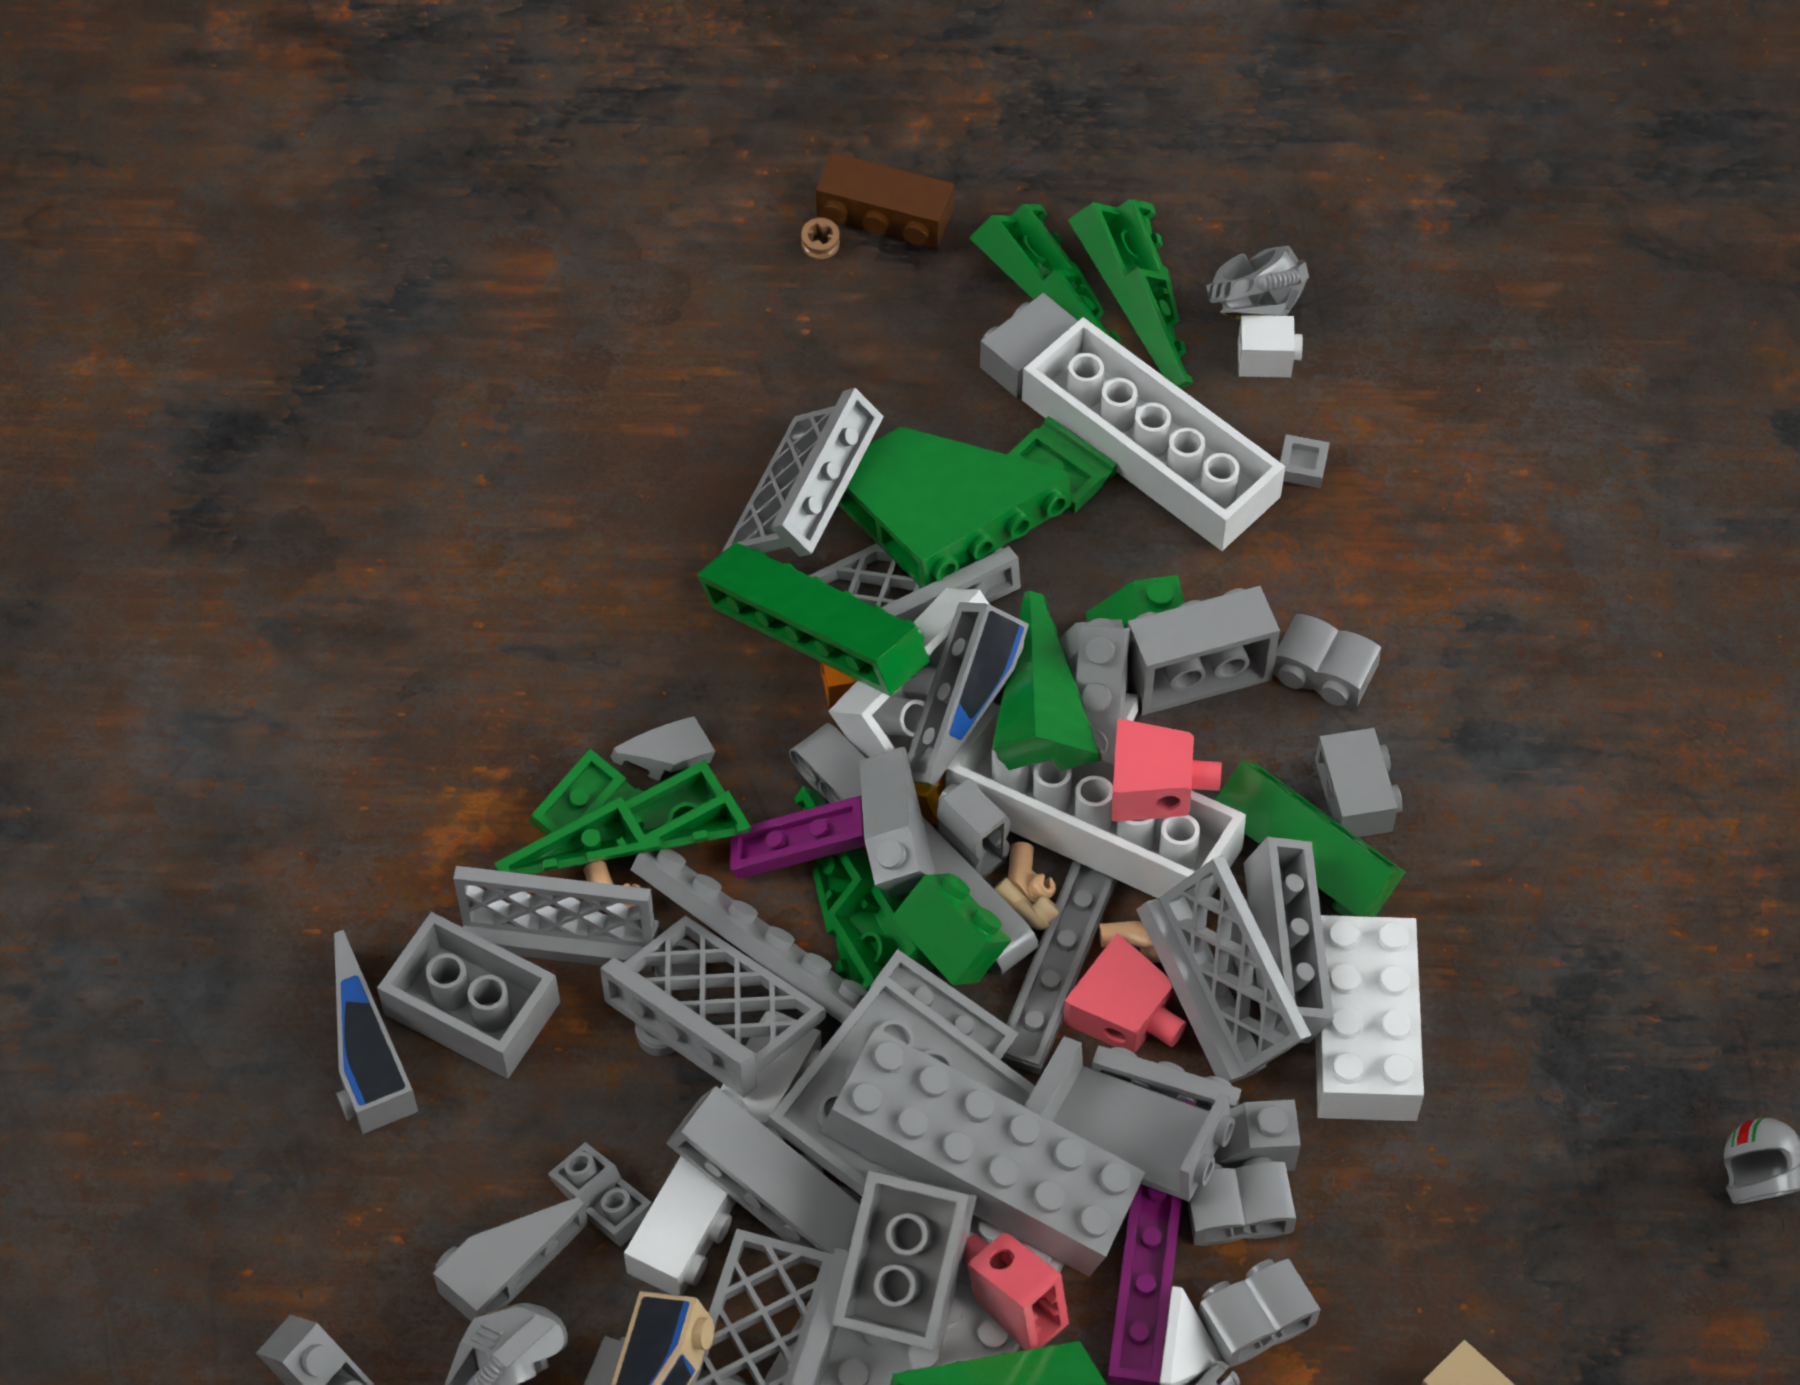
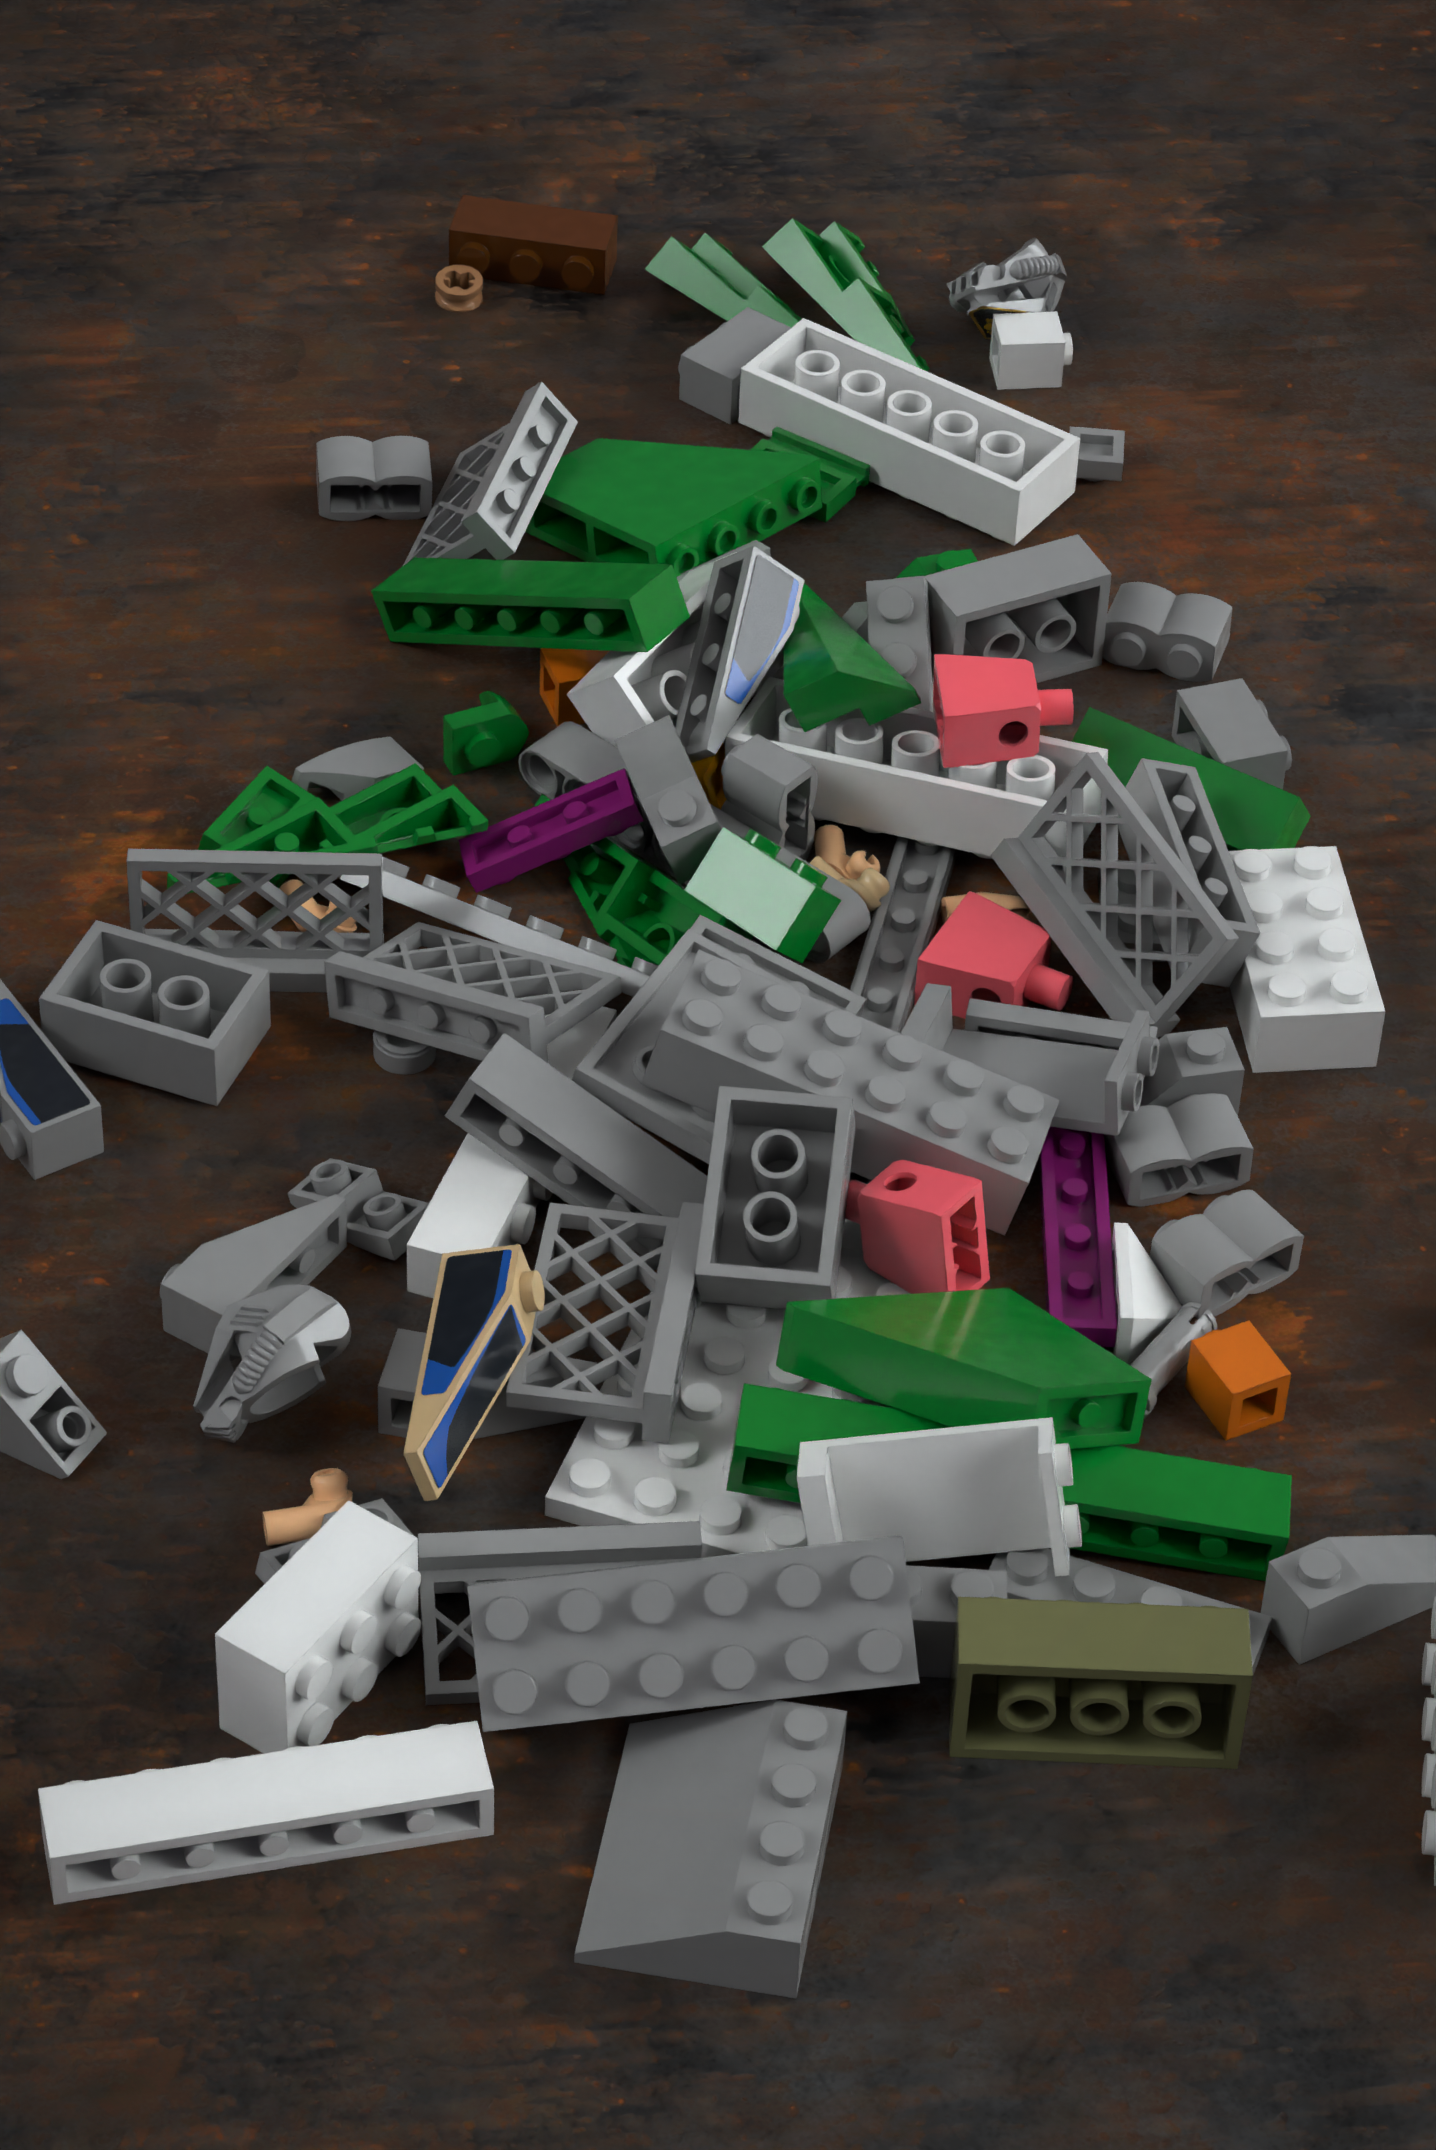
camera: 10 degrees left, 15 degrees down
none -> light grey brick [316,436,432,521]
none -> green plate [443,691,529,775]

